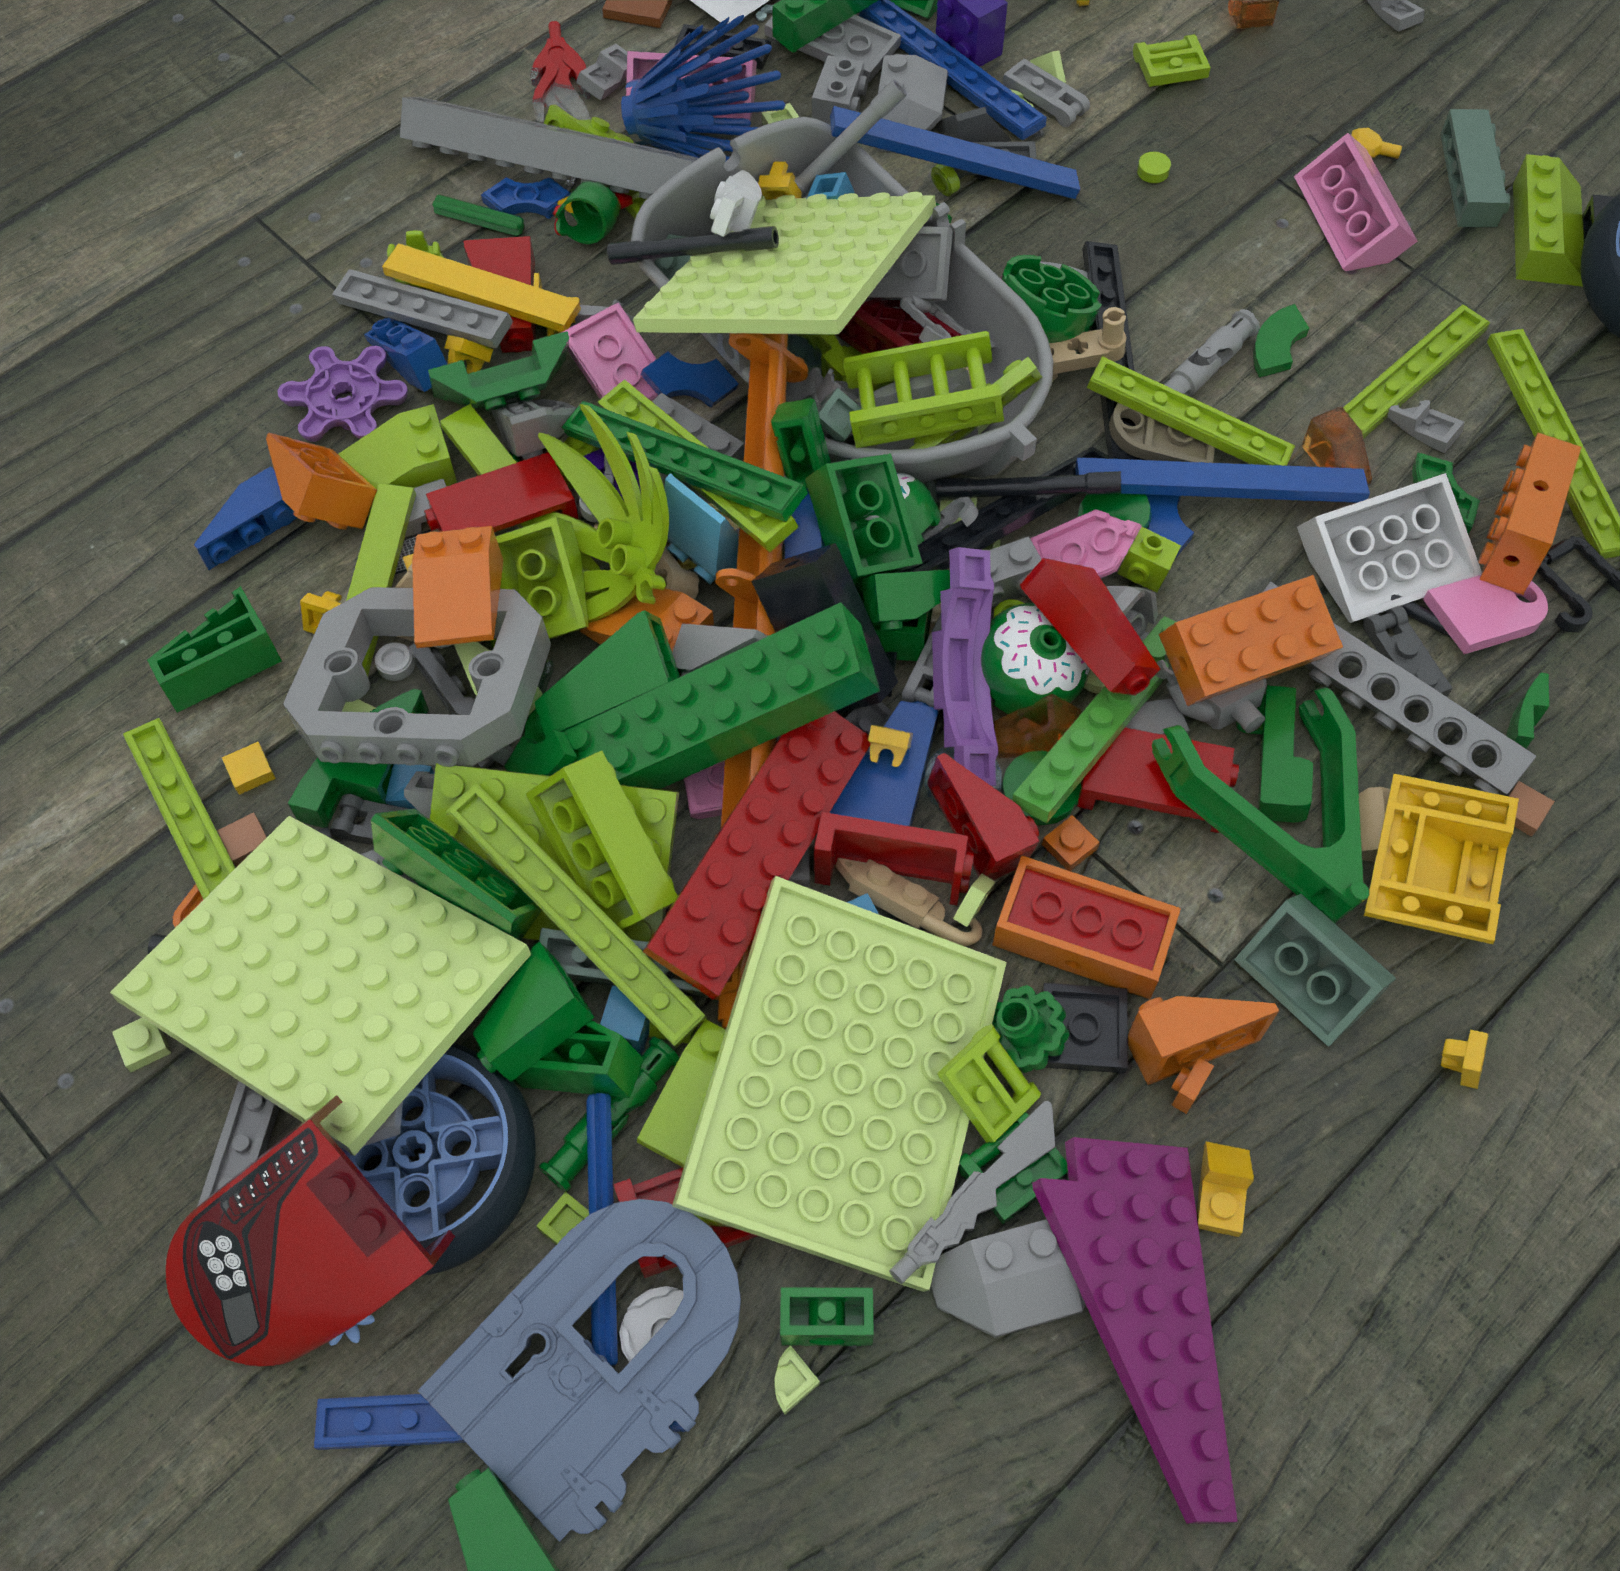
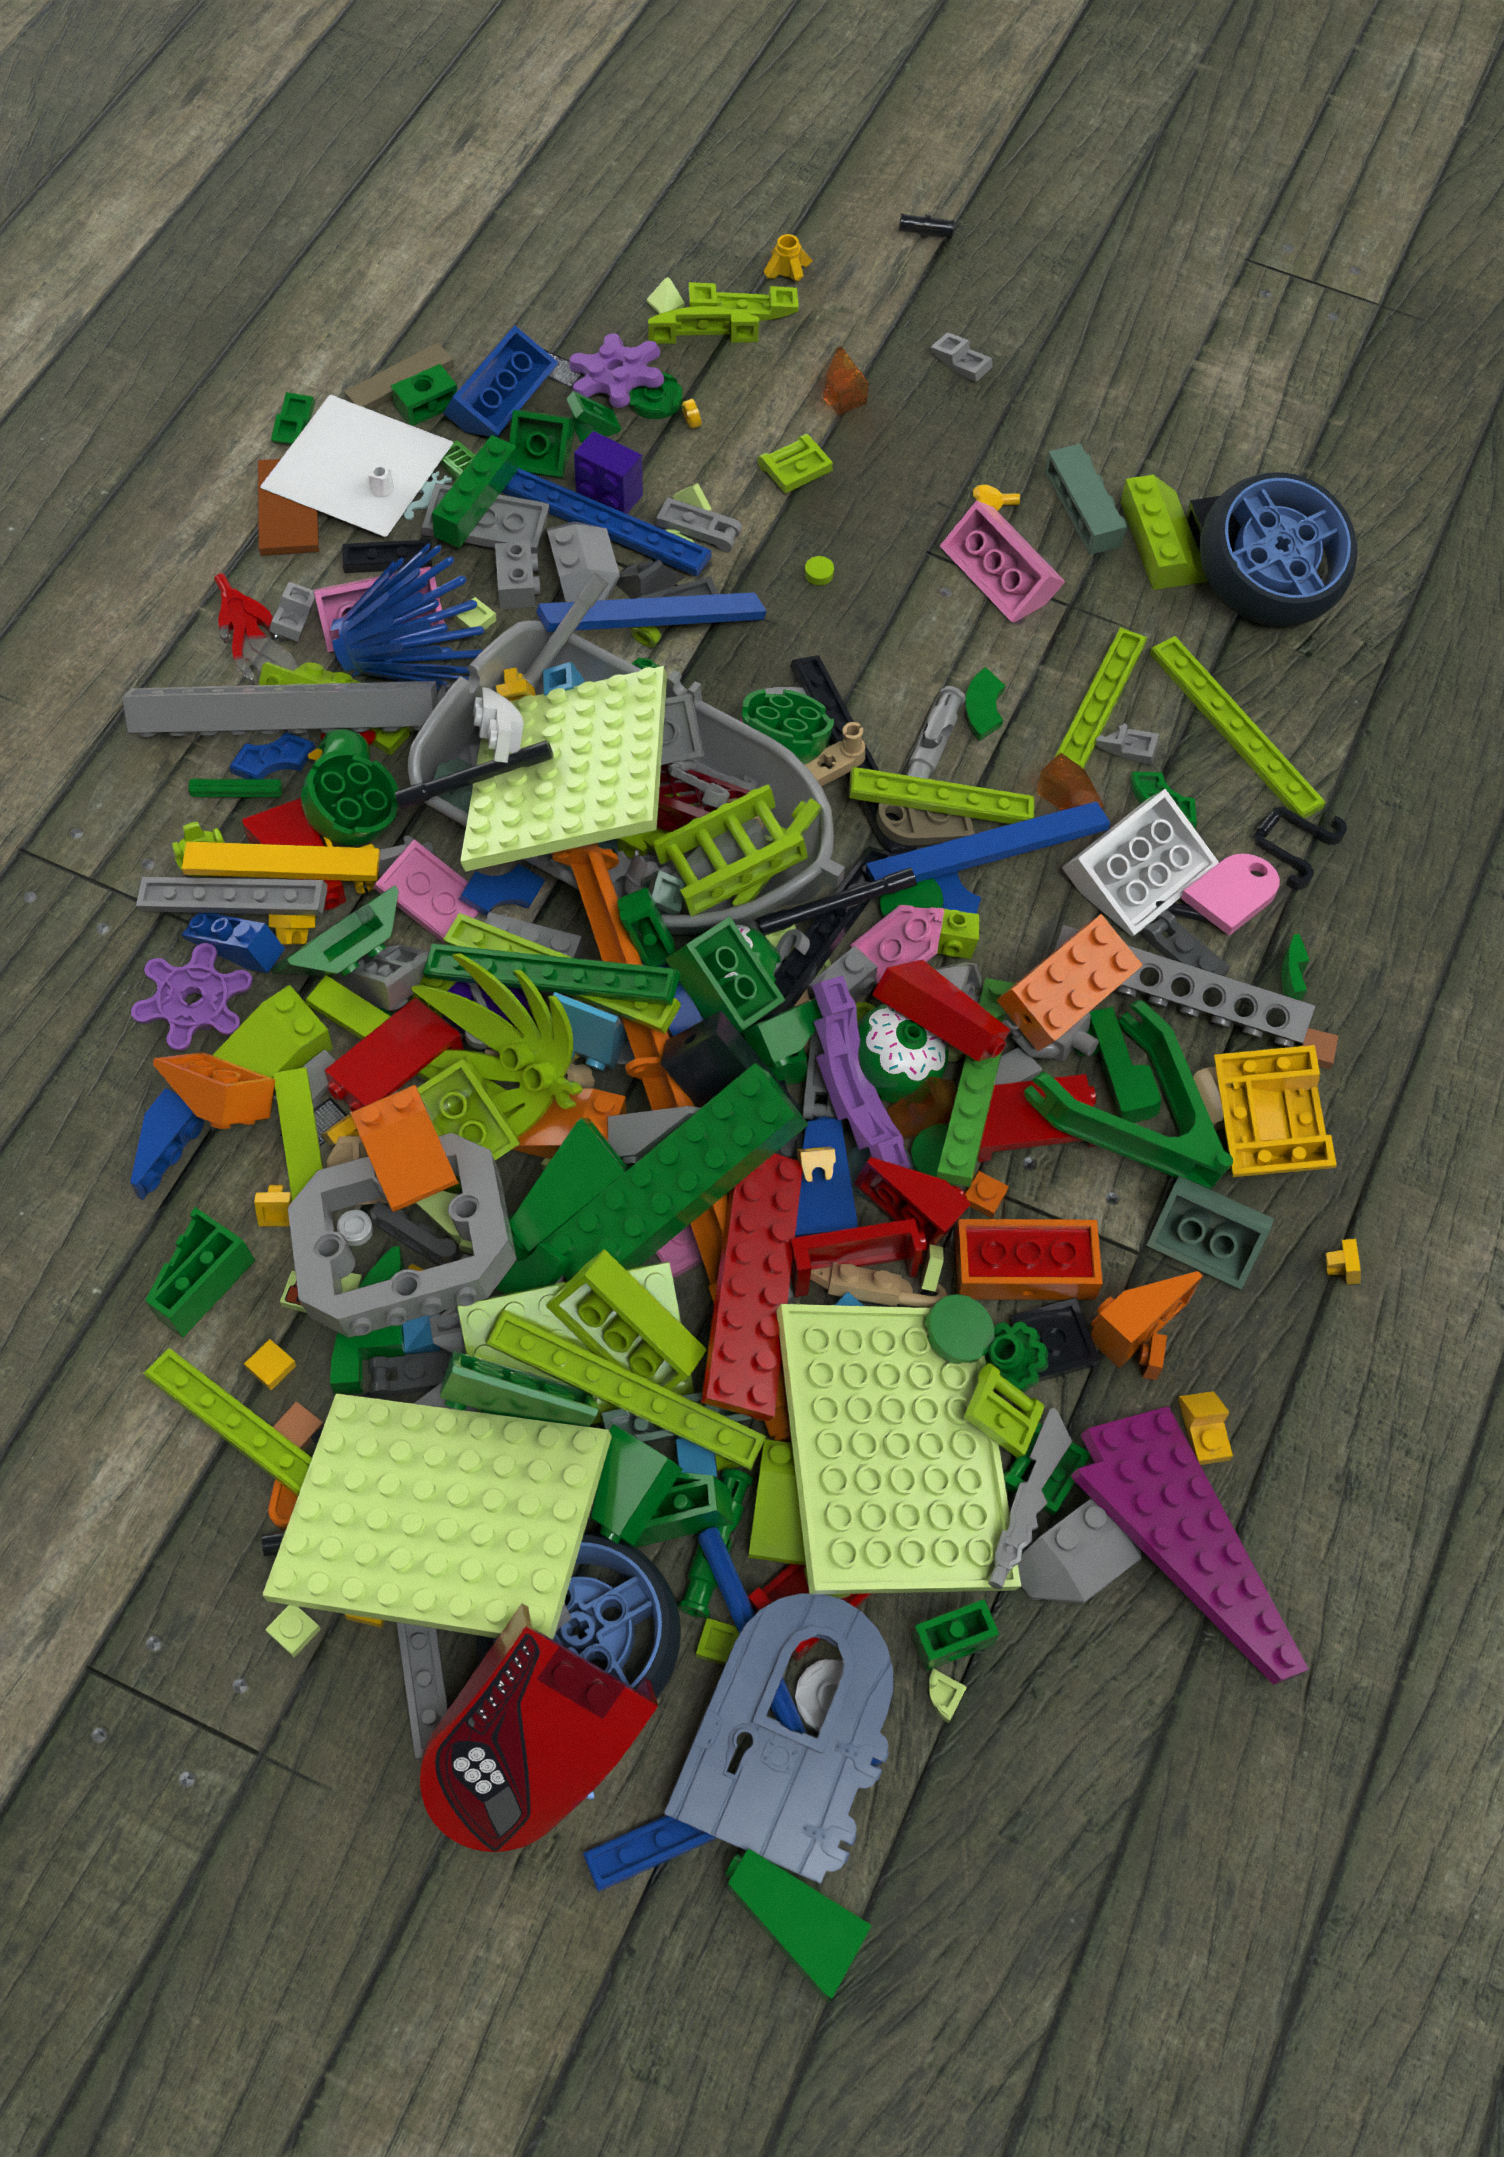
camera: 25 degrees left, 0 degrees up
orange brick [1478,433,1581,595] -> none
none -> green cylinder [301,750,399,846]
none -> green tile [925,1294,994,1364]

